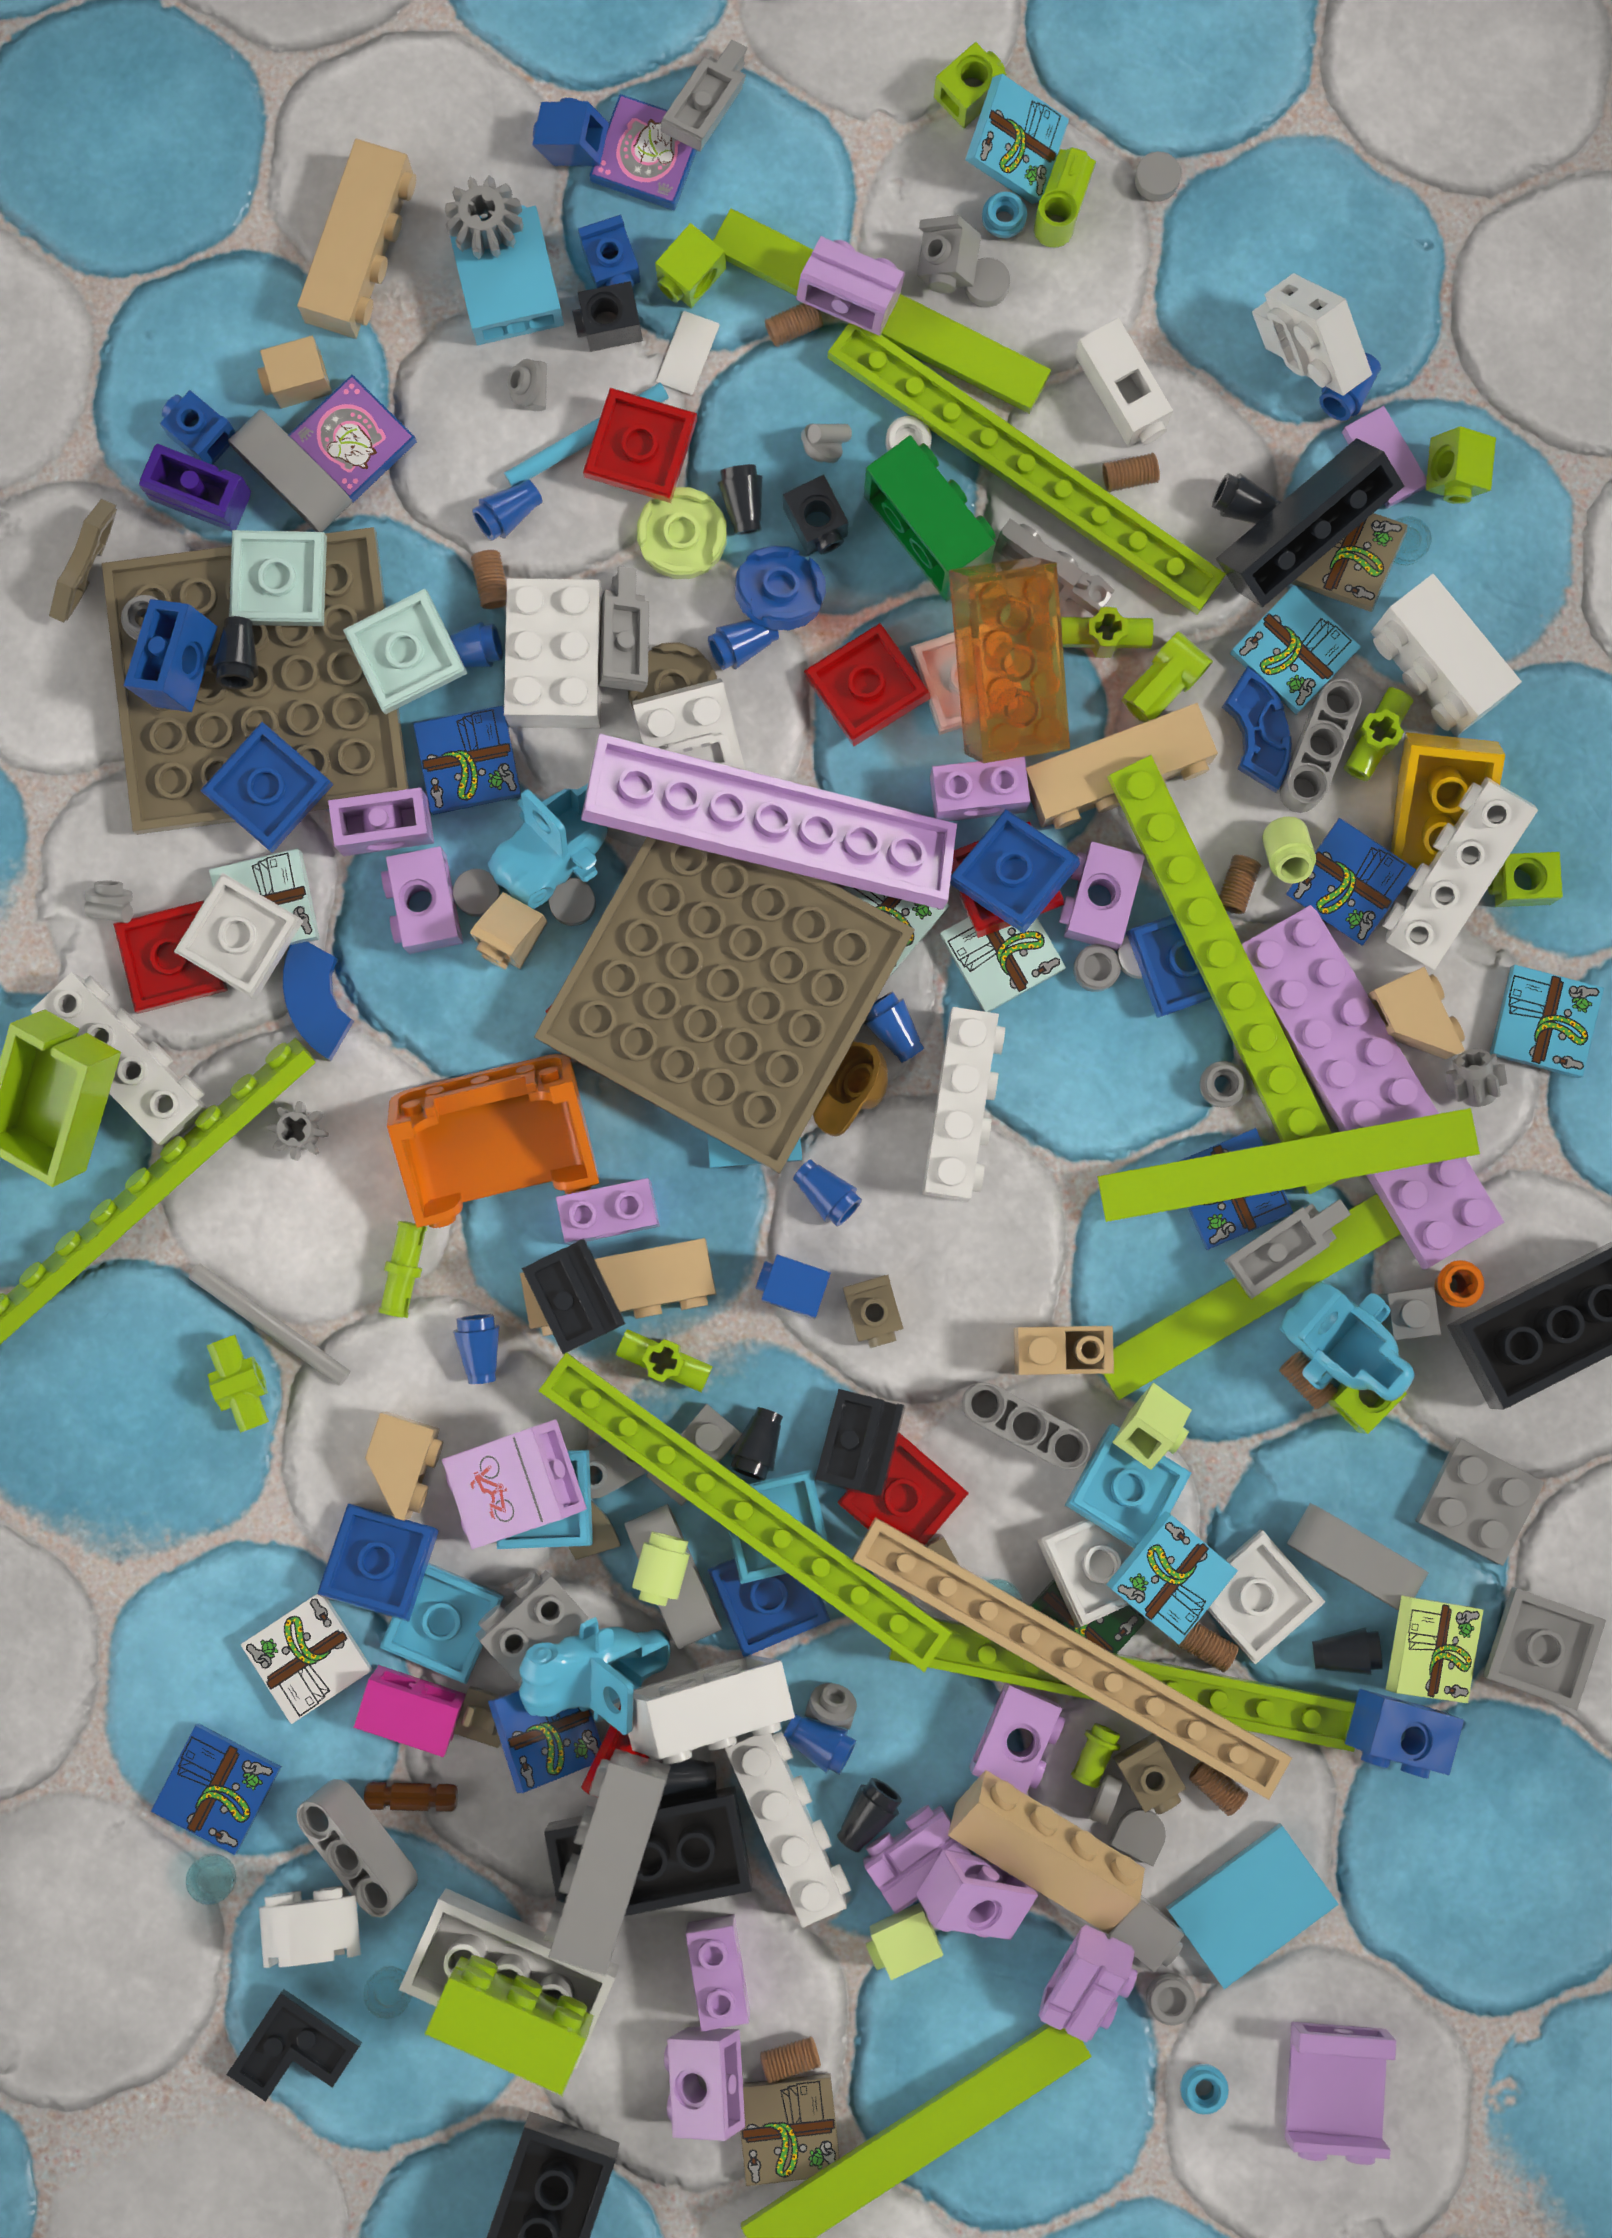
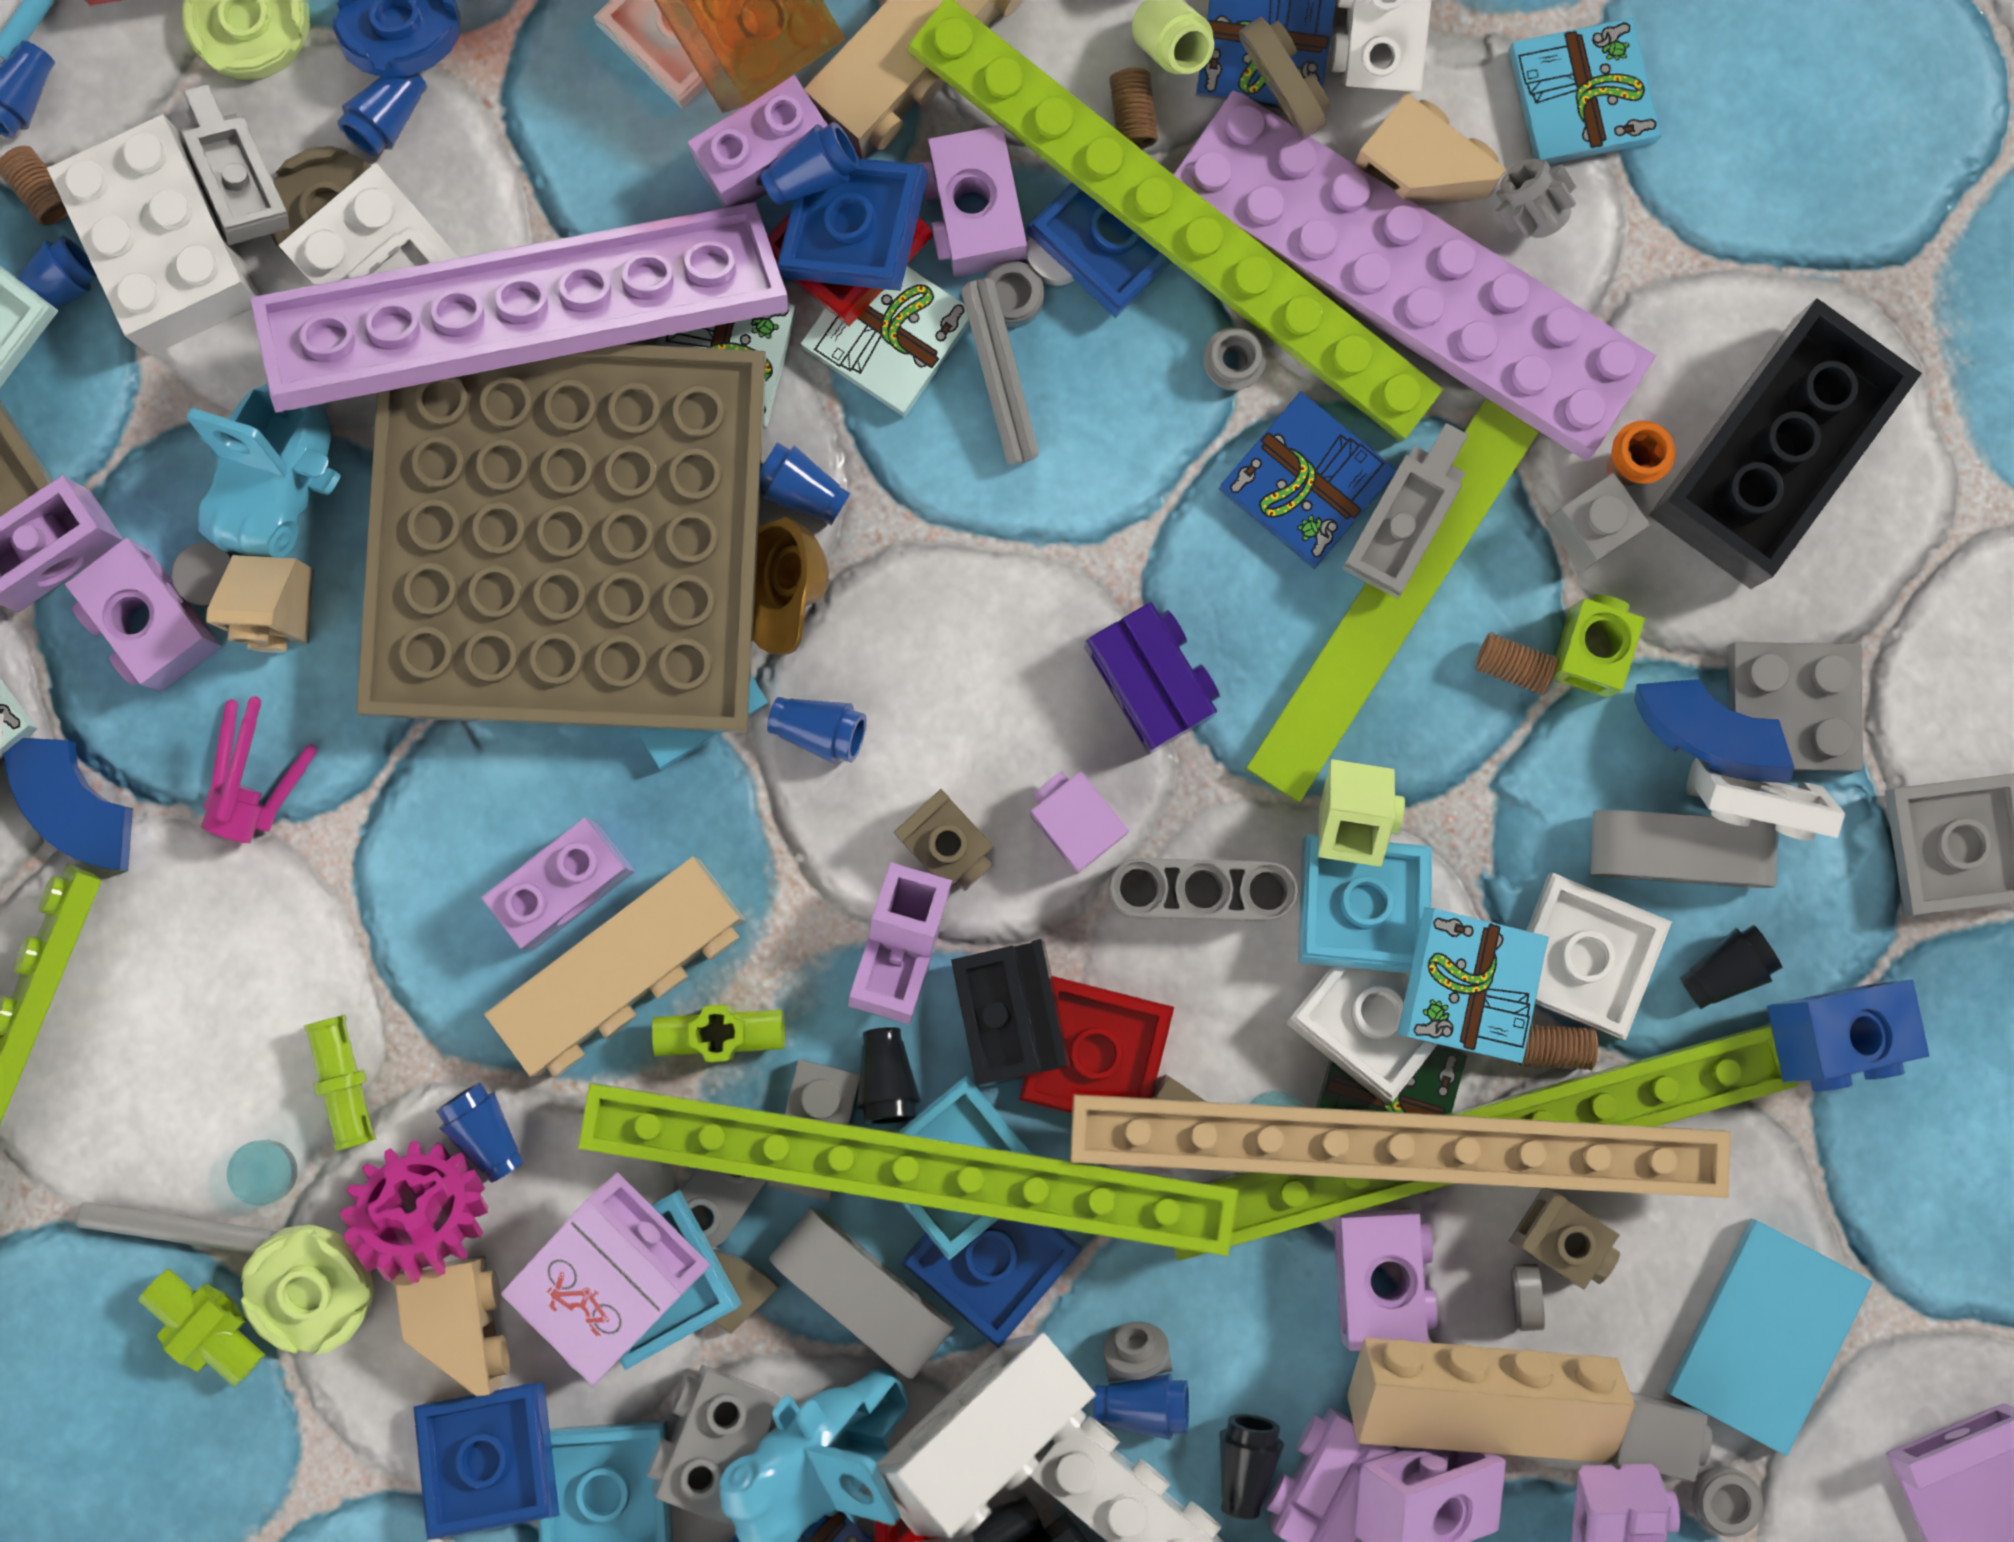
camera: 25 degrees left, 0 degrees up
light grey gear [267,1101,329,1161] -> none
orange windscreen [387,1054,600,1228] -> none
blue tile [413,705,522,815] -> none
black plate [522,1238,626,1354] -> none
light grey tile [549,878,596,926] -> none
yellowish green brick [632,1532,690,1606] -> none
blue brick [756,1254,831,1319] -> none
red tile [804,623,931,747] -> none
white brick [922,1007,1005,1202] -> none
tan slope [1014,1326,1114,1375] -> none
lime pin [1070,1723,1121,1789] -> none
lime tile [1097,1108,1480,1222] -> none
light grey tile [1109,1808,1166,1867] -> none
medium nougat piece [1189,1761,1248,1816] -> none
medium azure piece [1279,1281,1415,1401] -> none
yellowish green tile [1386,1595,1483,1703] -> none
none -> dark pink plant [201,696,317,844]
none -> clear light blue tile [227,1139,298,1206]
none -> yellowish green tile [240,1224,374,1355]
none -> dark pink gear [340,1141,488,1283]
none -> blue cone [761,122,860,206]
none -> lavender brick [848,862,952,1025]
none -> light grey axle [962,278,1039,465]
none -> lavender brick [1030,771,1129,874]
none -> dark purple brick [1084,602,1220,755]
none -> dark tan plate [1238,16,1331,139]
none -> blue tile [1634,679,1795,782]
none -> white plate [1686,758,1845,841]

